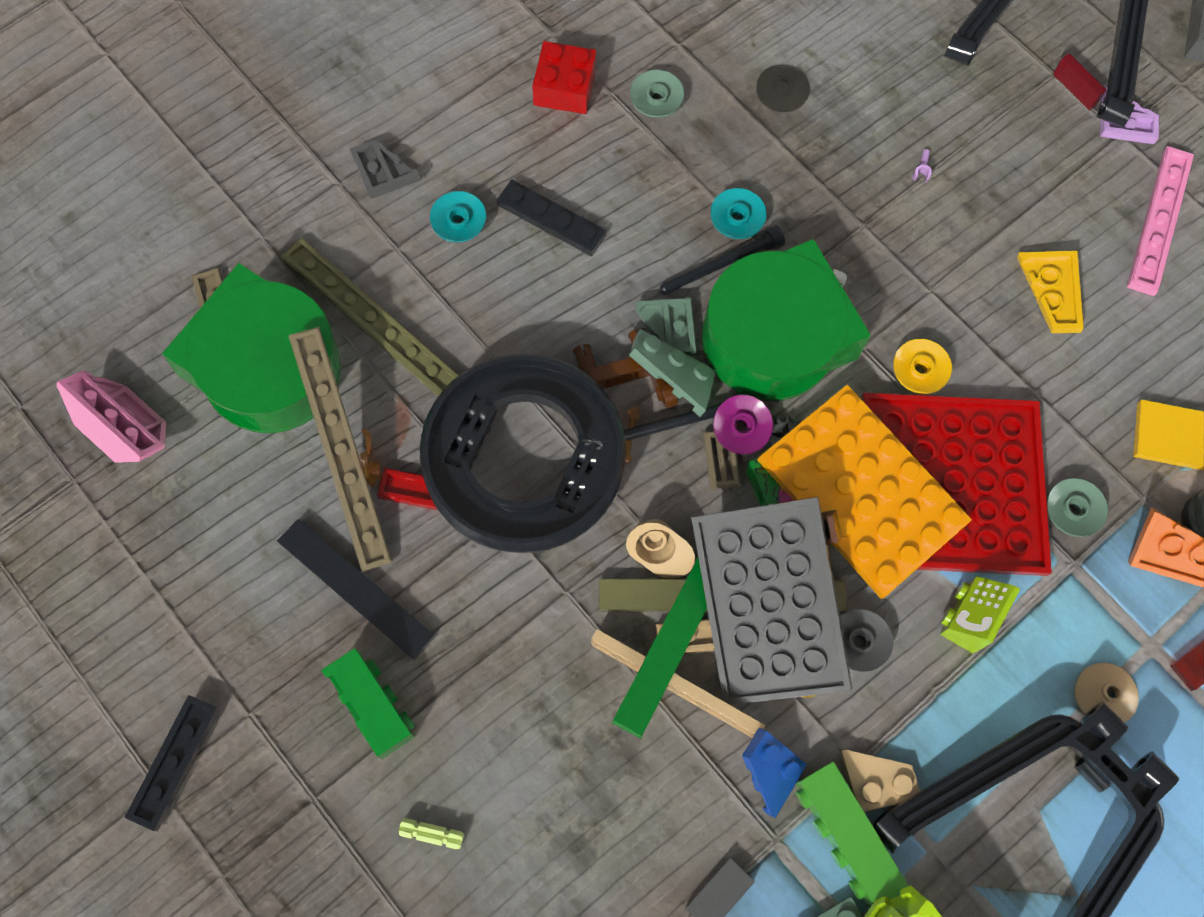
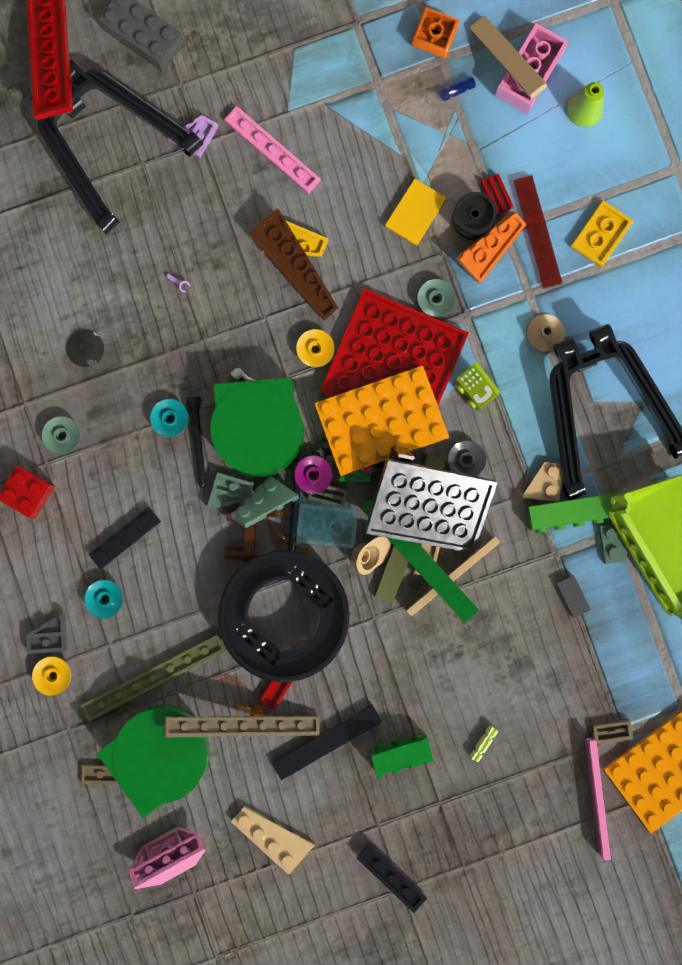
camera: 65 degrees left, 15 degrees up
blue wing [742,728,807,818] -> none
dark red tile [1053,54,1106,111] -> none
none -> yellow dish [32,657,71,696]
none -> tan wing [231,806,315,875]
none -> reddish brown wing [249,208,339,321]
none -> clear light blue brick [296,504,358,548]

